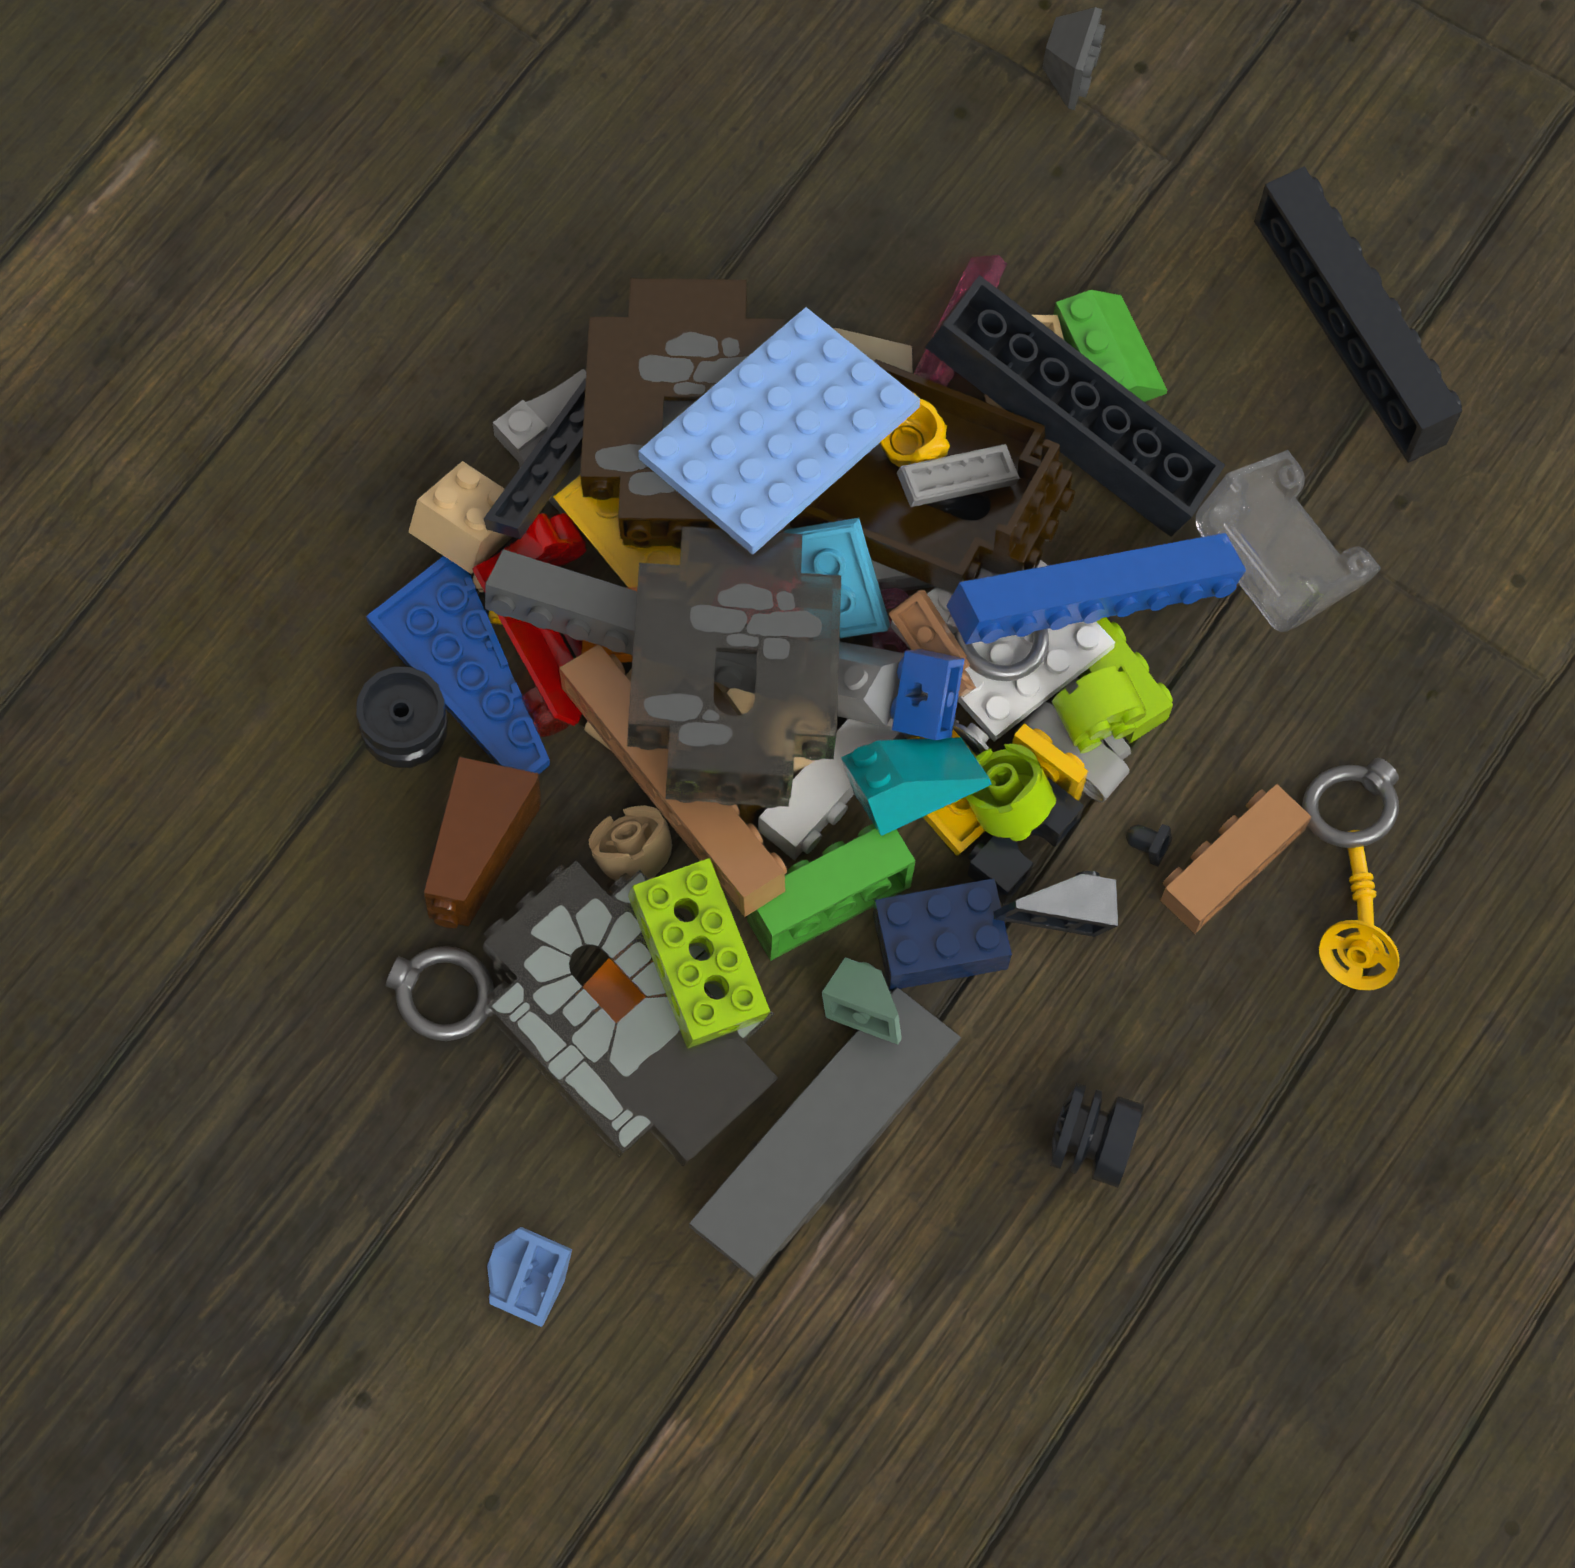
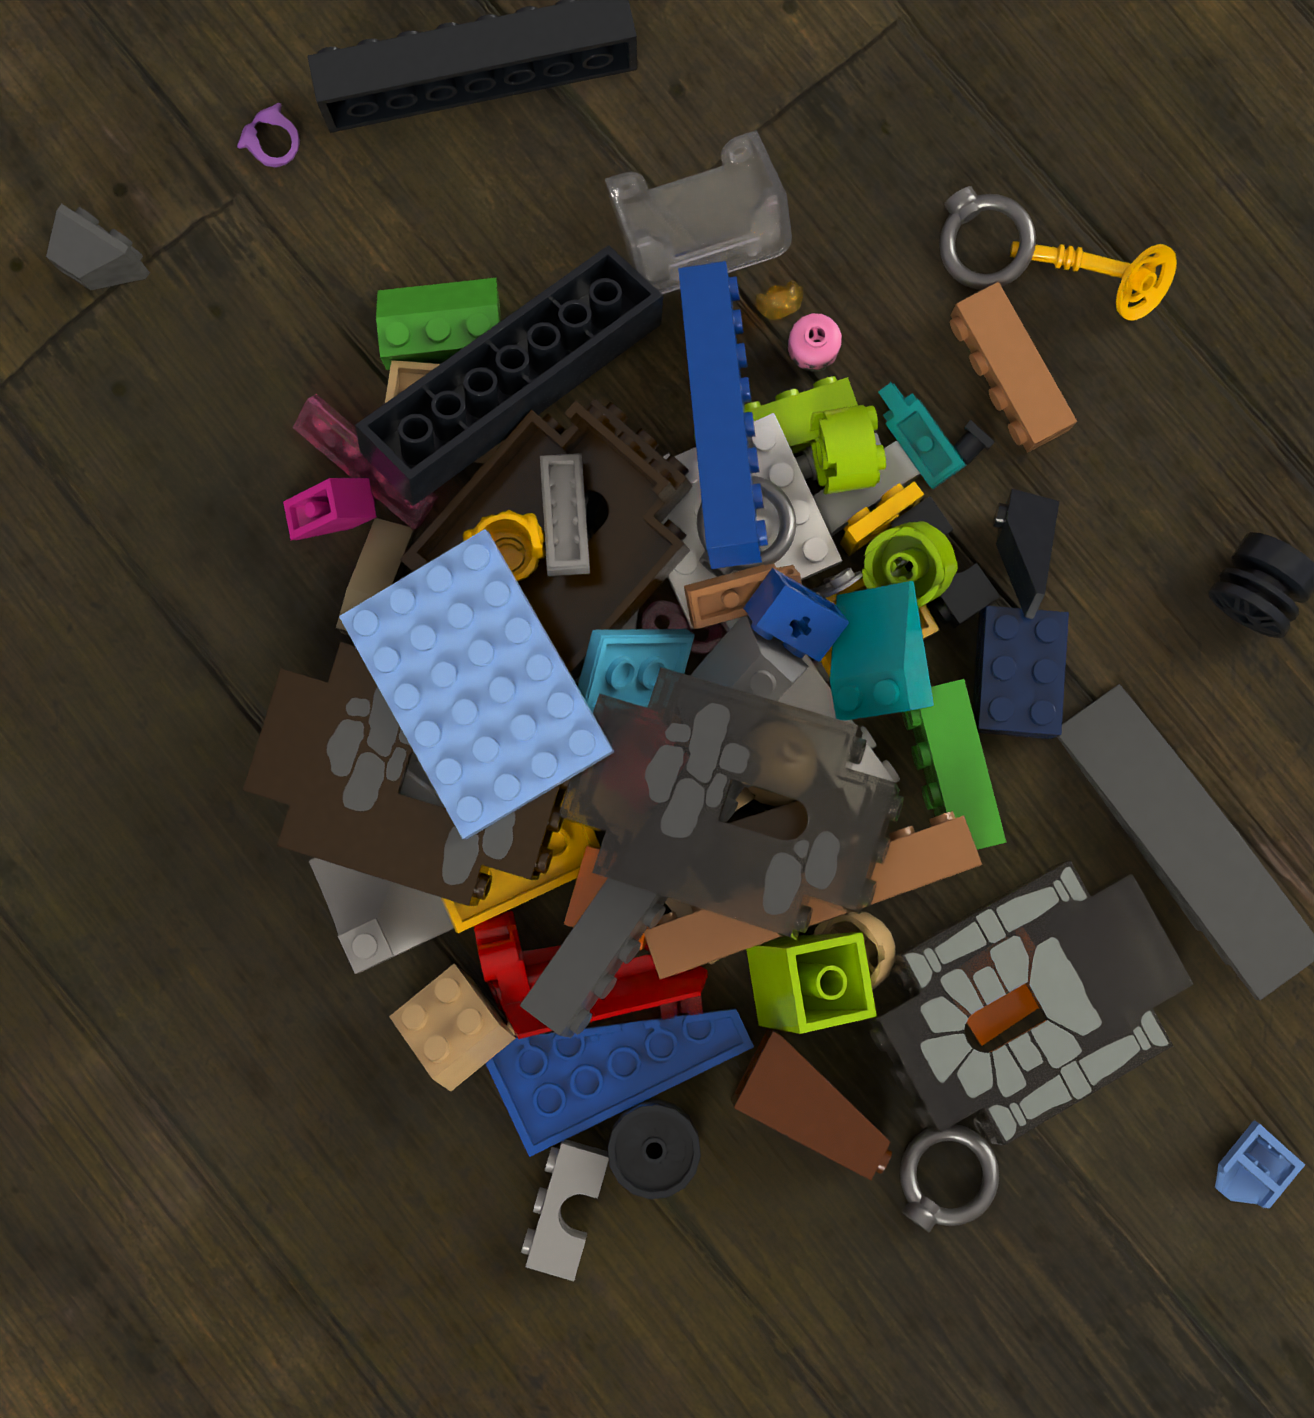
camera: 70 degrees left, 15 degrees up
black plate [483,378,586,539] -> none
lime brick [628,858,770,1049] -> none
sand green slope [822,957,902,1045] -> none
none -> medium lavender piece [237,103,300,167]
none -> dark pink slope [283,478,377,540]
none -> light grey arch [521,1139,609,1281]
none -> lime slope [746,932,877,1034]
none -> clear yellow plate [755,280,803,320]
none -> bright pink head [788,313,842,371]
none -> teal hinge [878,382,967,489]

